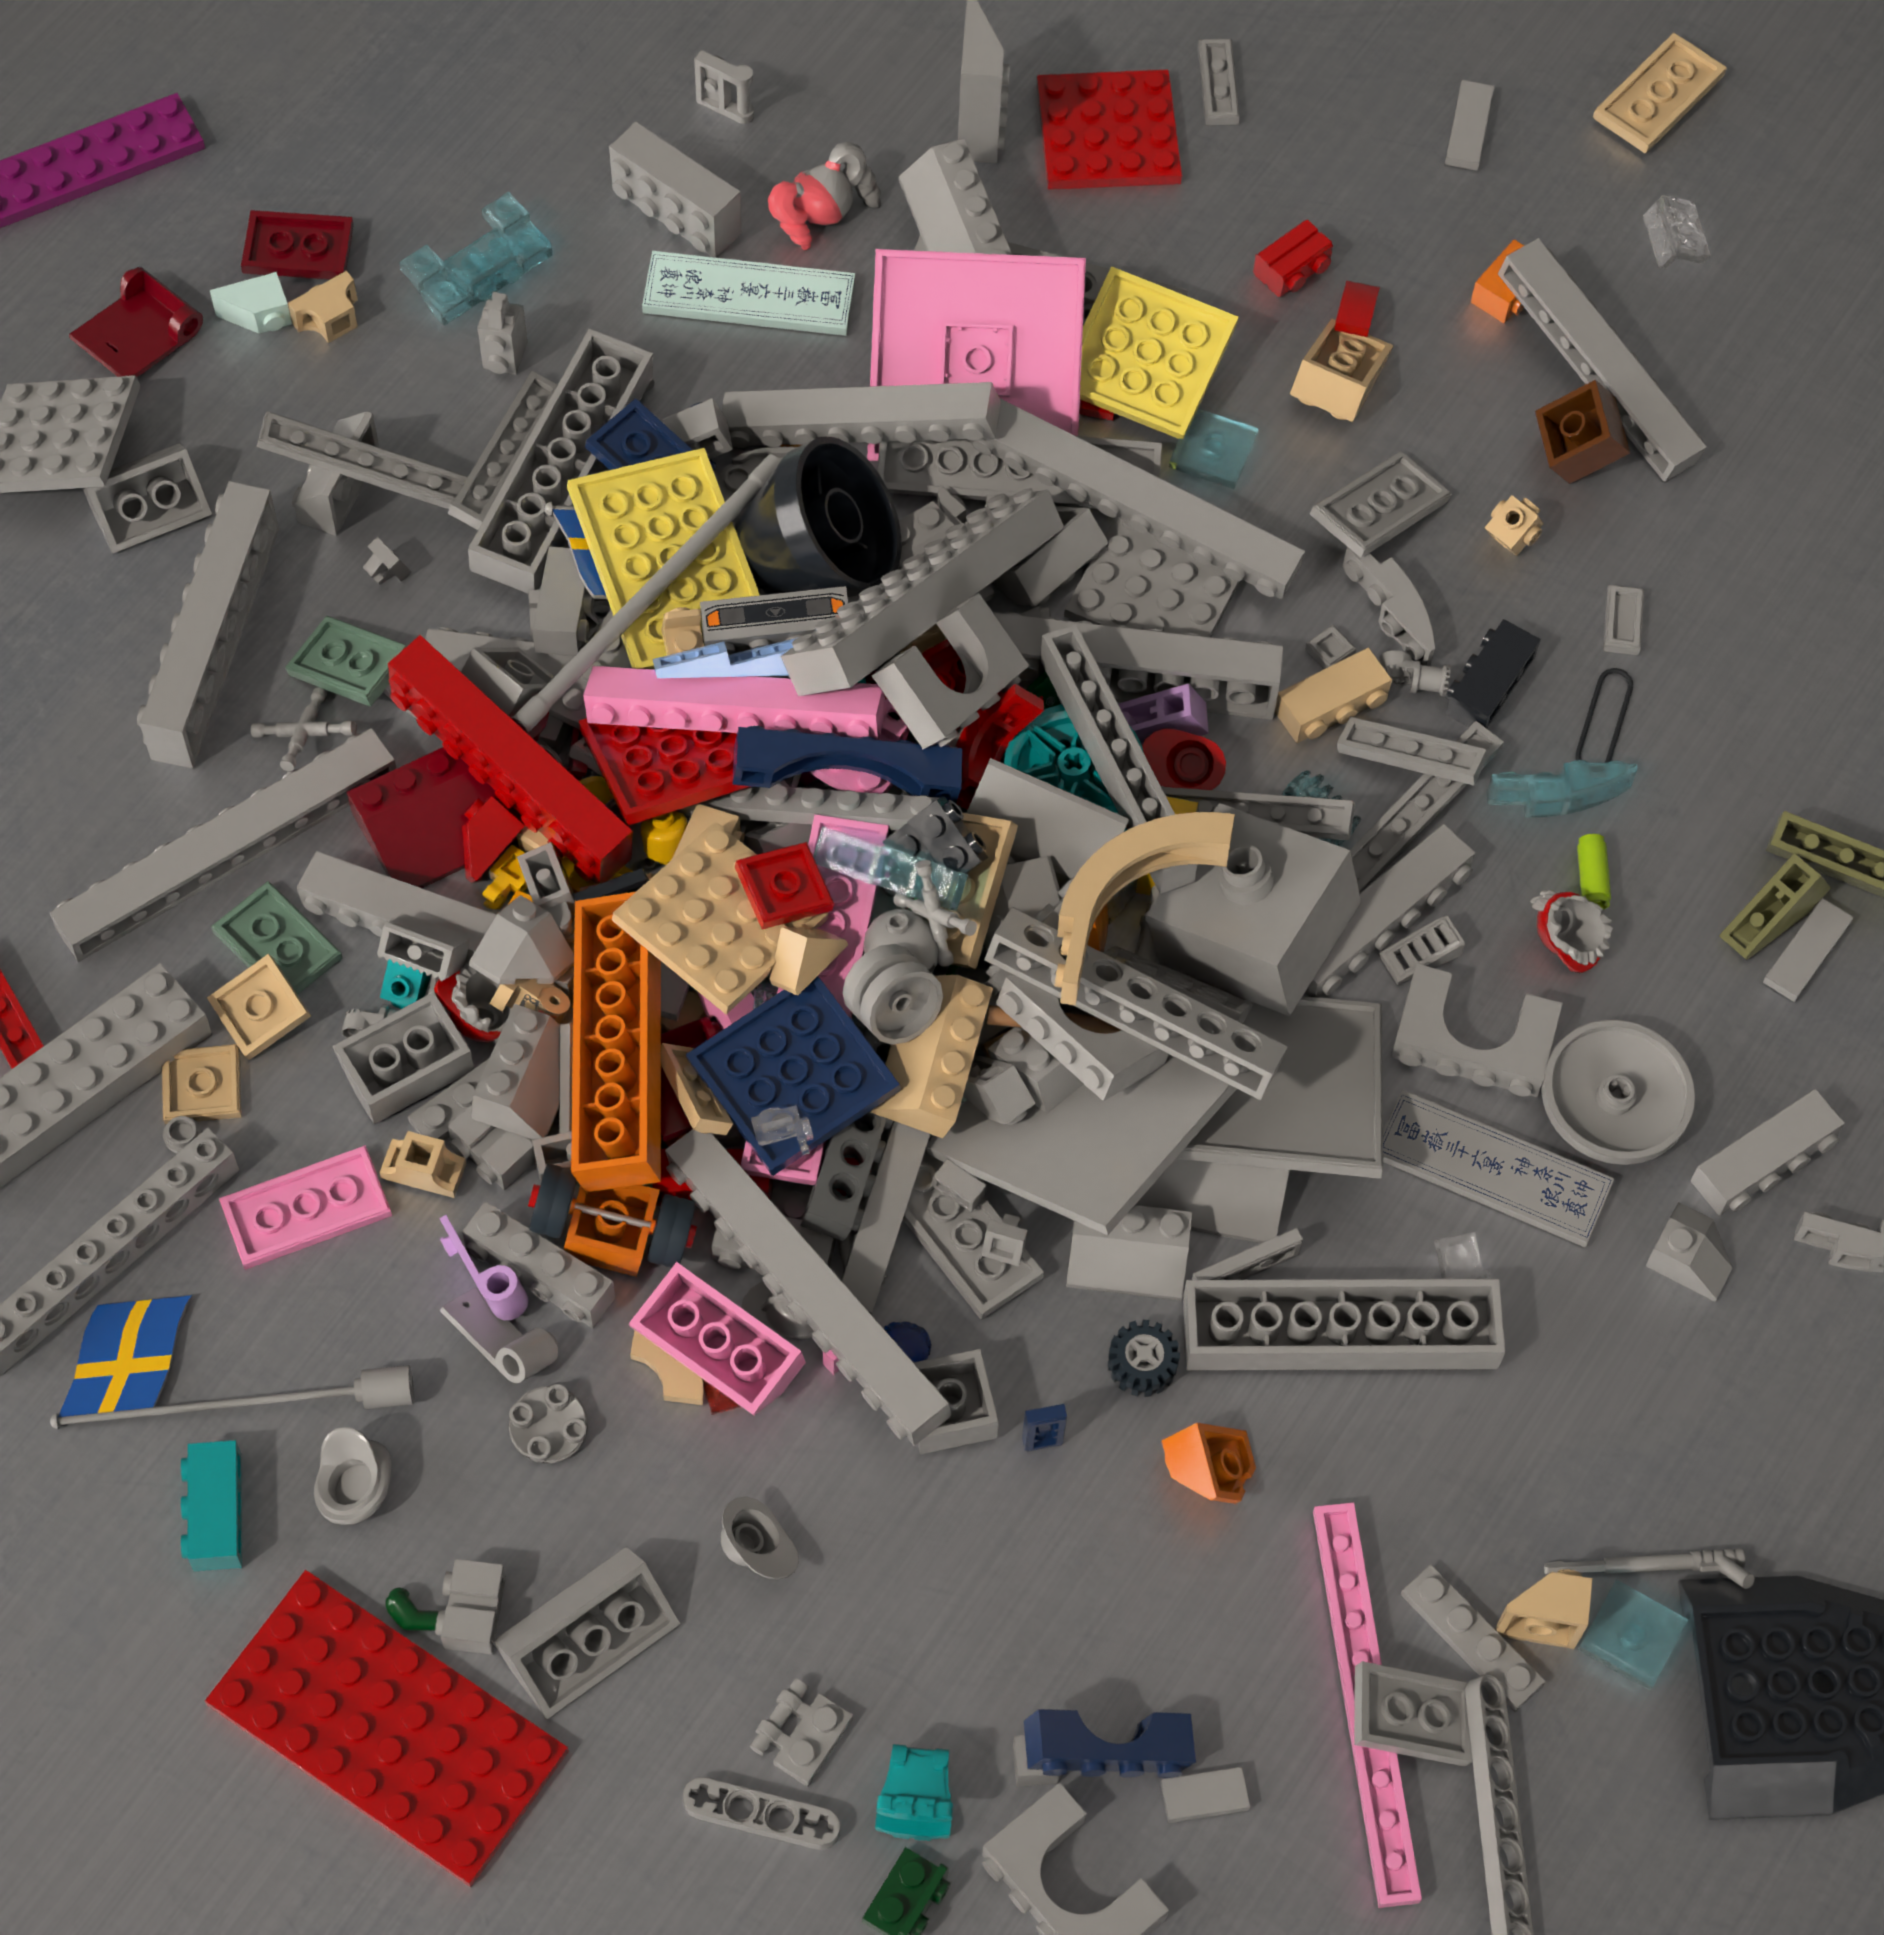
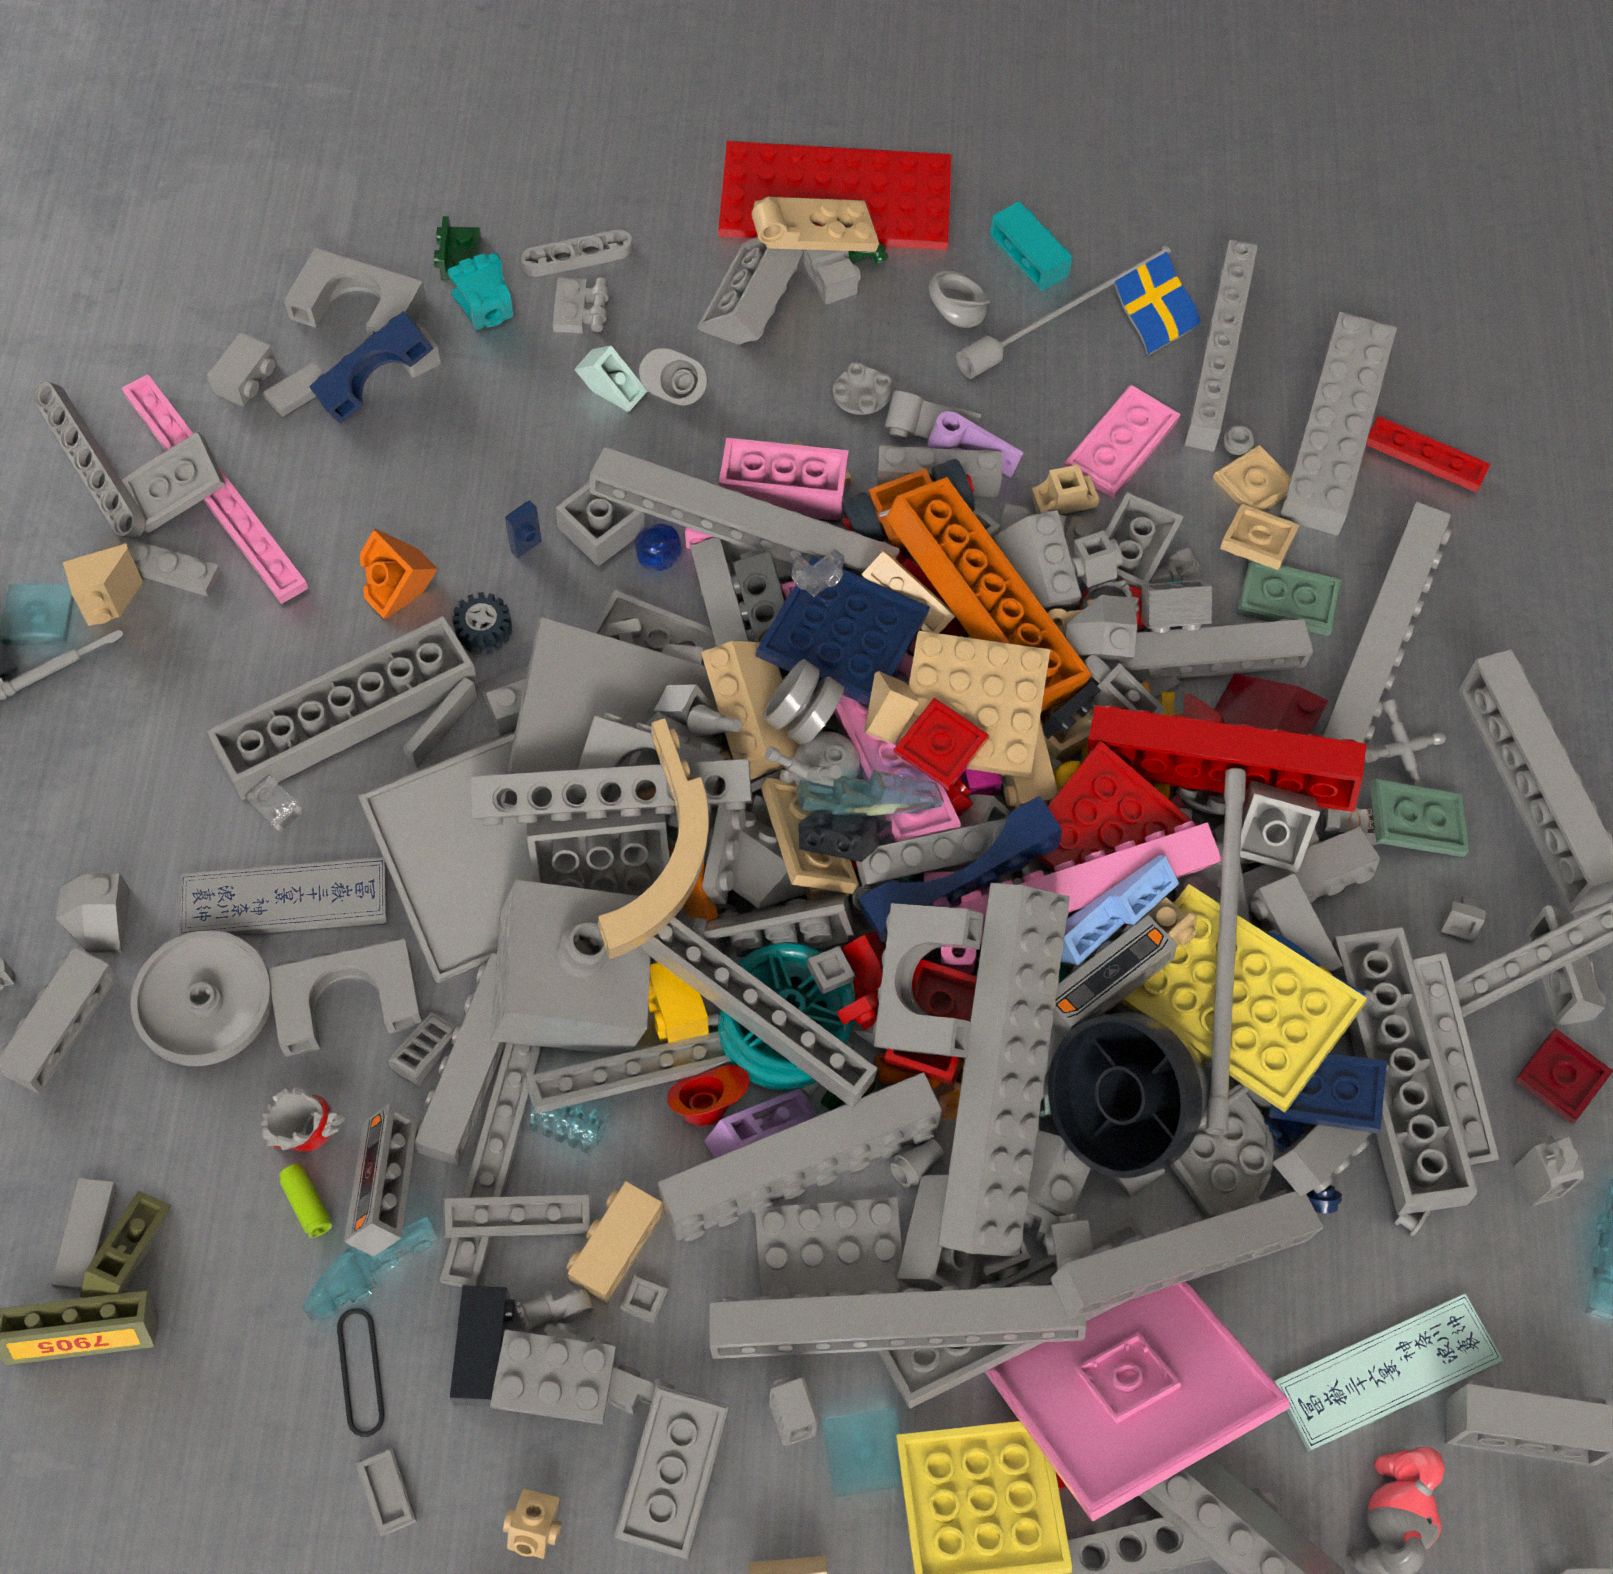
camera: 150 degrees right, 0 degrees up
none -> light grey brick [207,332,276,407]
none -> light grey brick [344,1103,418,1257]
none -> light grey plate [490,1330,617,1425]
none -> light aqua slope [574,345,647,412]
none -> light grey cone [687,705,742,738]
none -> tan hinge [752,197,879,252]
none -> light grey brick [769,1375,820,1446]
none -> light grey plate [806,946,855,994]
none -> light grey brick [1044,1214,1099,1270]
none -> light grey brick [1071,530,1123,588]
none -> dark red plate [1514,1028,1613,1125]

